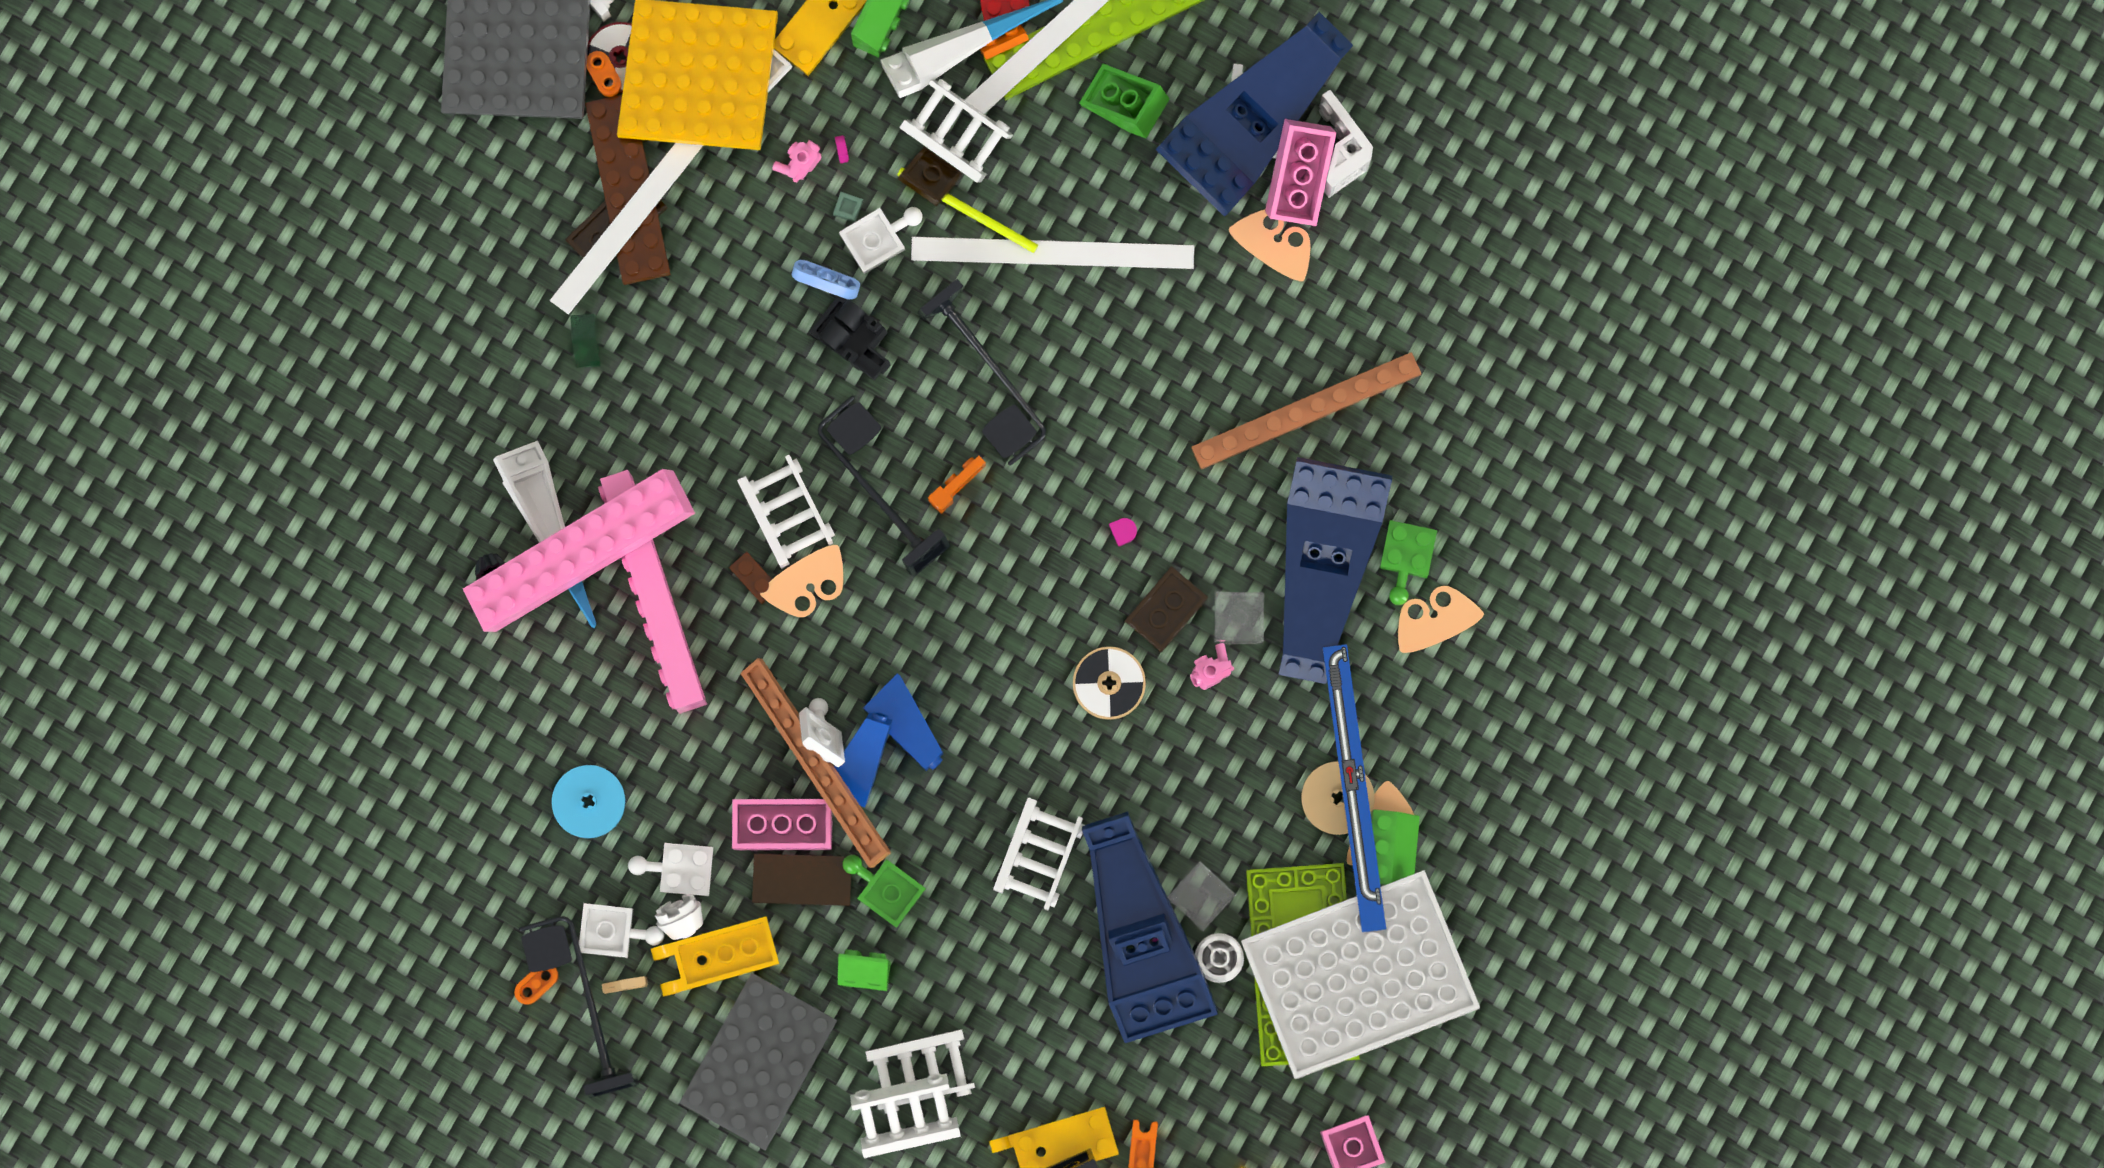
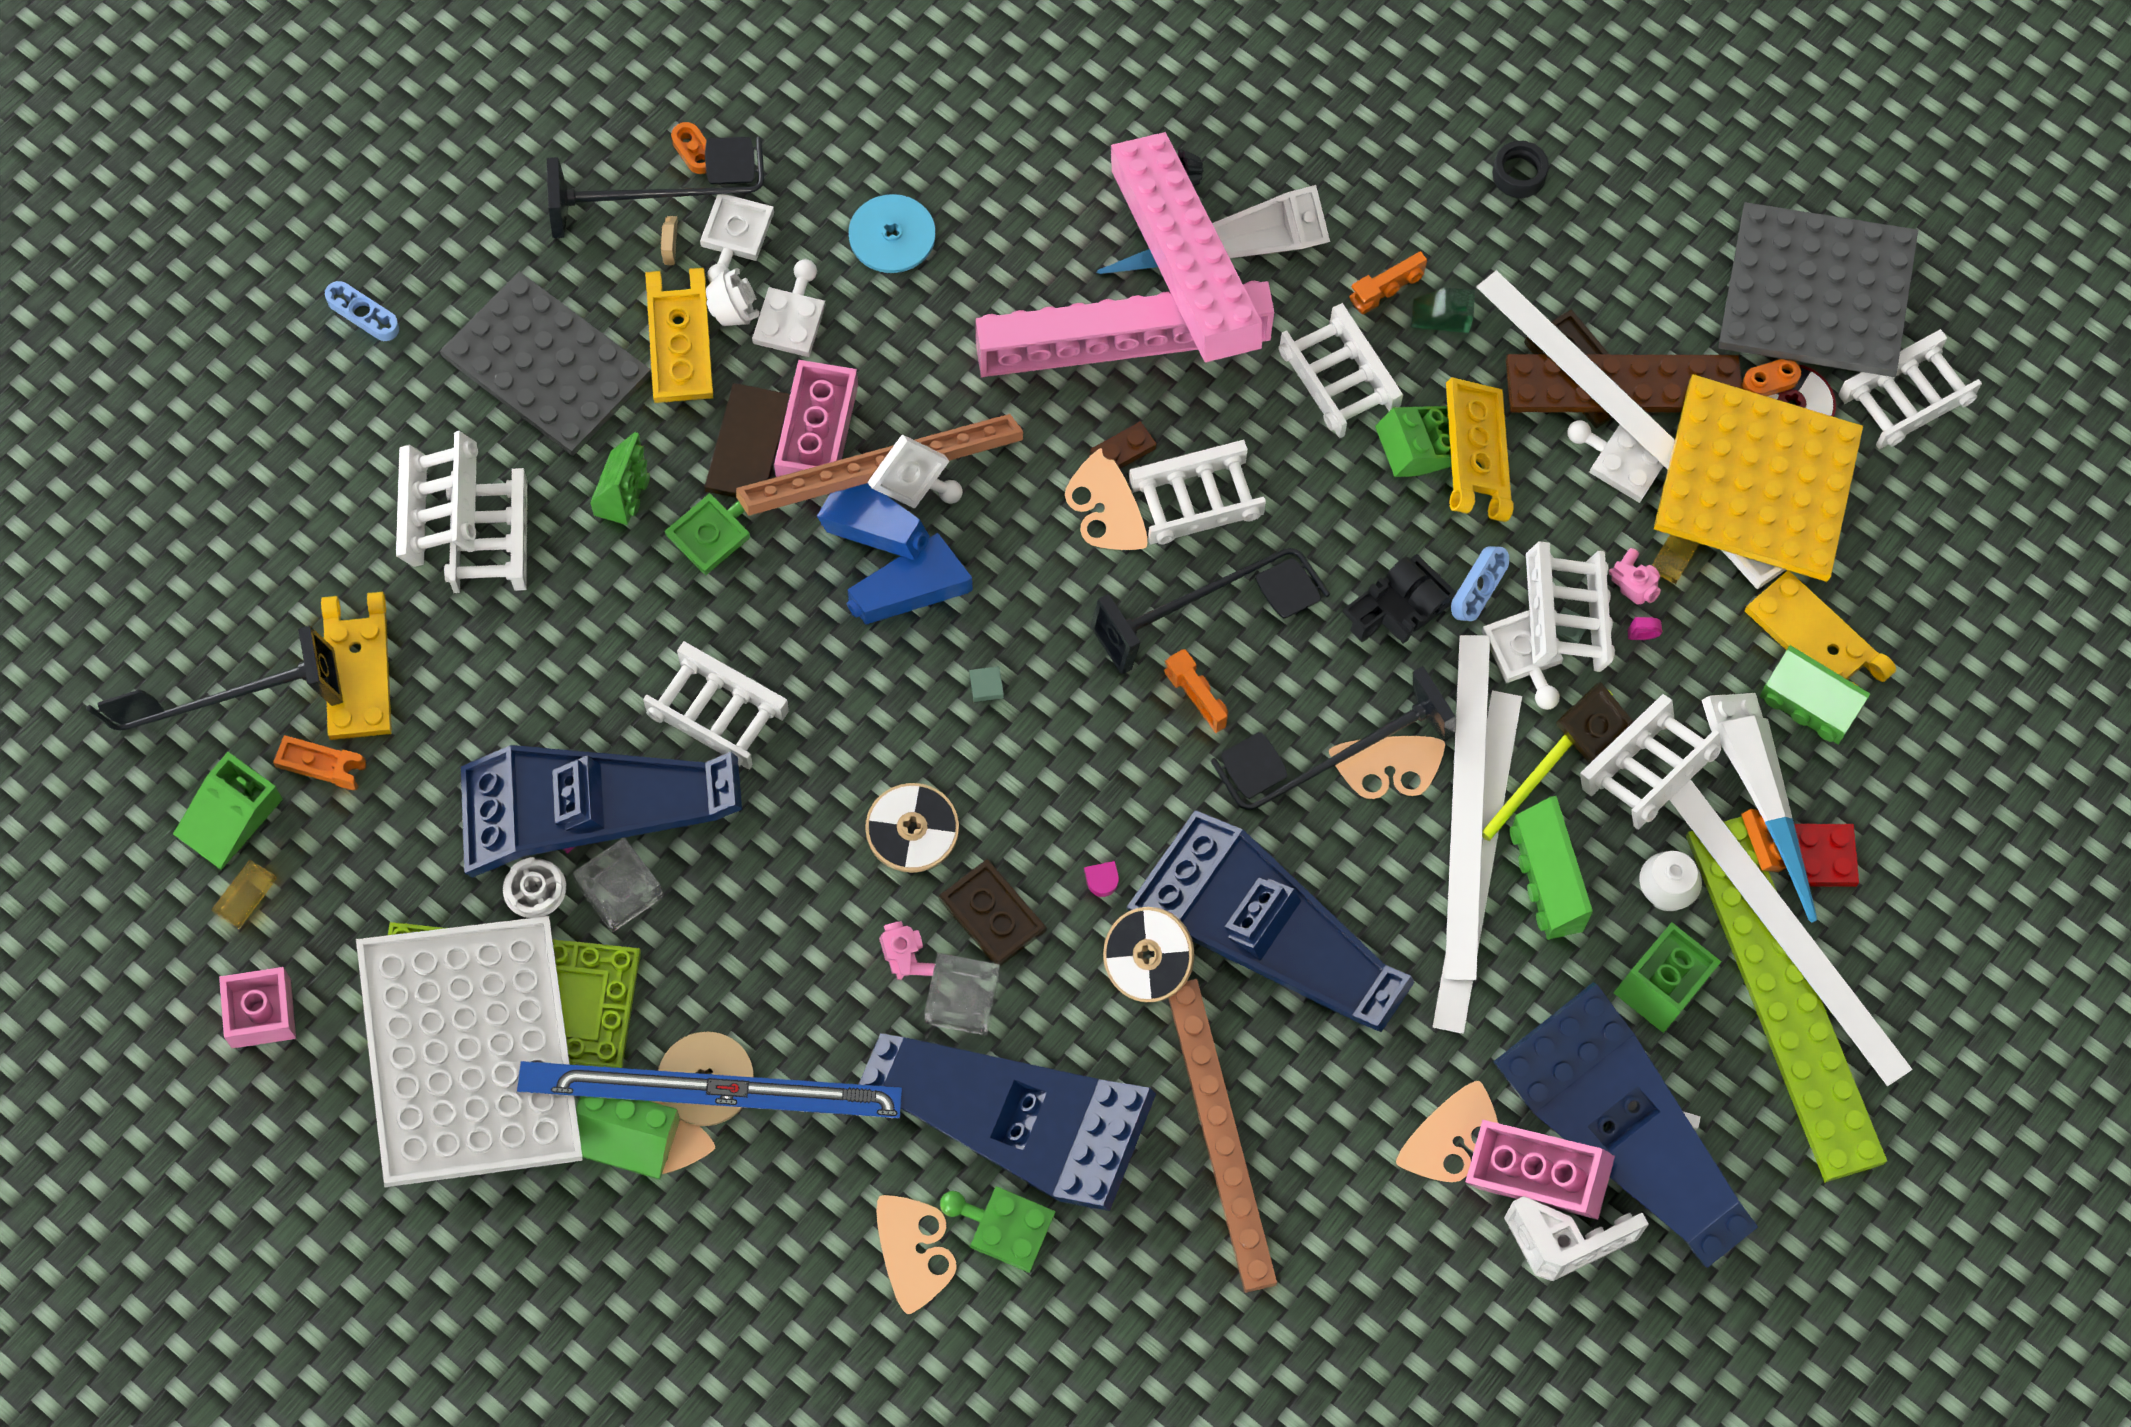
camera: 100 degrees right, 15 degrees down
none -> sand green tile [969,666,1004,702]
none -> piece [1103,907,1194,1002]
none -> dark blue wing [1126,810,1415,1032]
none -> white fence [1279,303,1403,439]
none -> light nougat piece [1329,736,1445,799]
none -> orange plate [1349,251,1427,314]
none -> bright green slope [1375,406,1452,477]
none -> white sticker [1445,635,1490,980]
none -> yellow hinge [1446,377,1513,522]
none -> black tyre [1492,141,1549,198]
none -> bright green slope [1509,796,1593,940]
none -> white fence [1526,541,1615,672]
none -> white plate [1567,420,1664,503]
none -> white cone [1639,851,1702,911]
none -> clear yellow tile [1652,534,1700,584]

